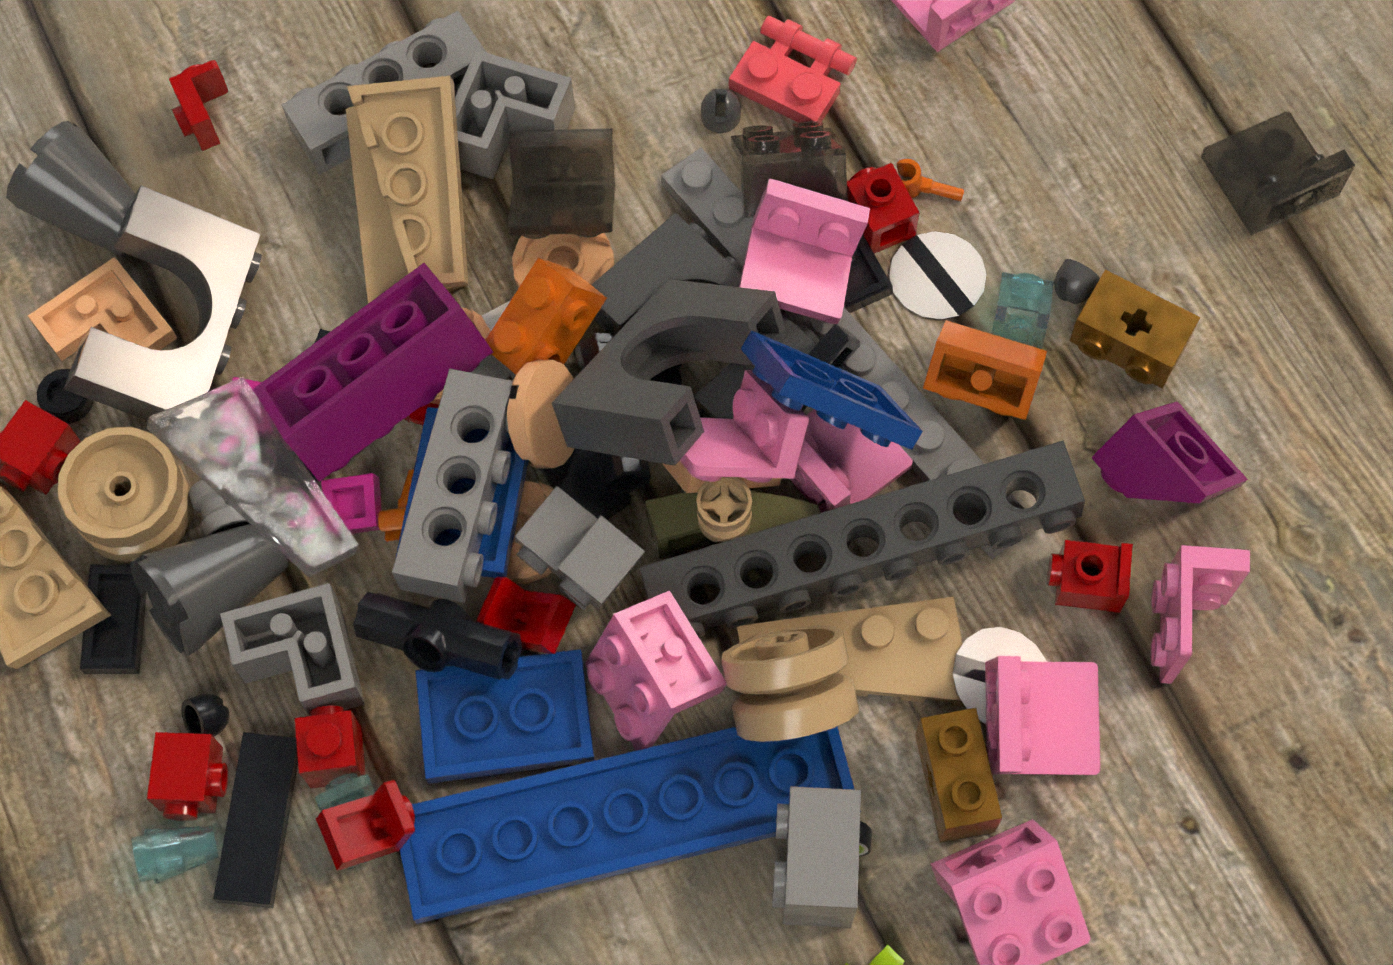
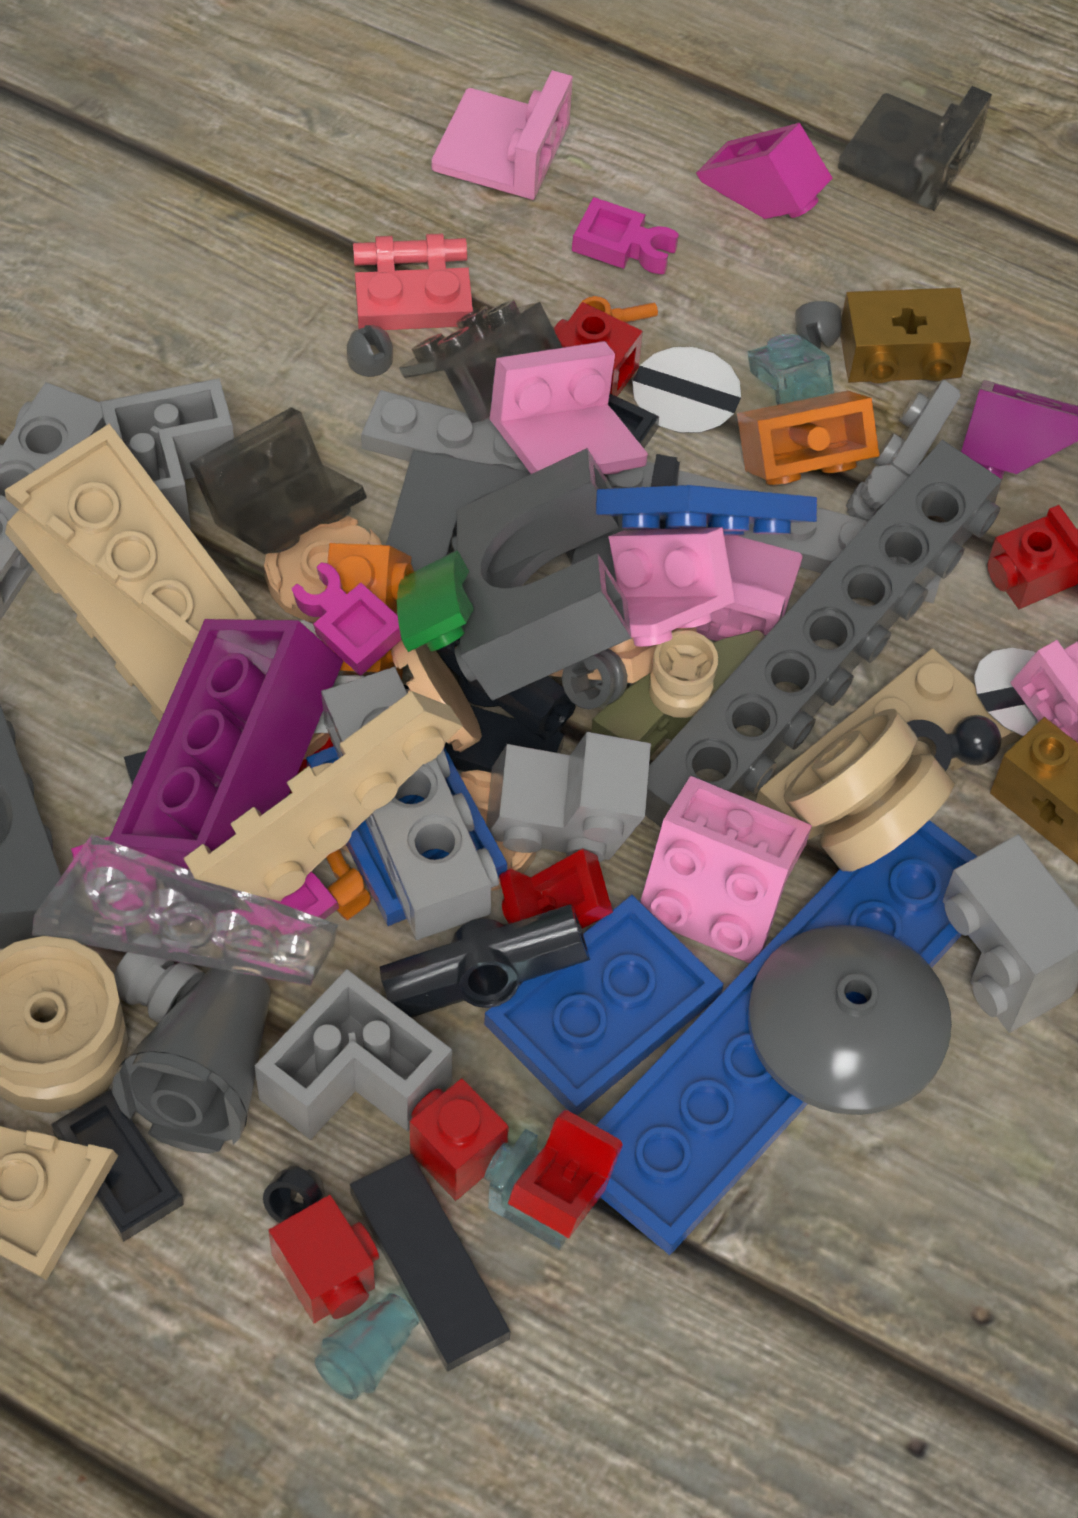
camera: 40 degrees left, 10 degrees down
none -> tan wing [184,691,463,902]
none -> dark pink plate [292,562,402,676]
none -> green slope [397,550,474,652]
none -> dark grey bush [562,649,628,710]
none -> dark pink plate [572,197,679,274]
none -> dark pink slope [696,123,833,219]
none -> dark grey dish [748,925,952,1115]
none -> light grey hinge [846,379,961,521]
none -> black plate [907,715,1002,771]

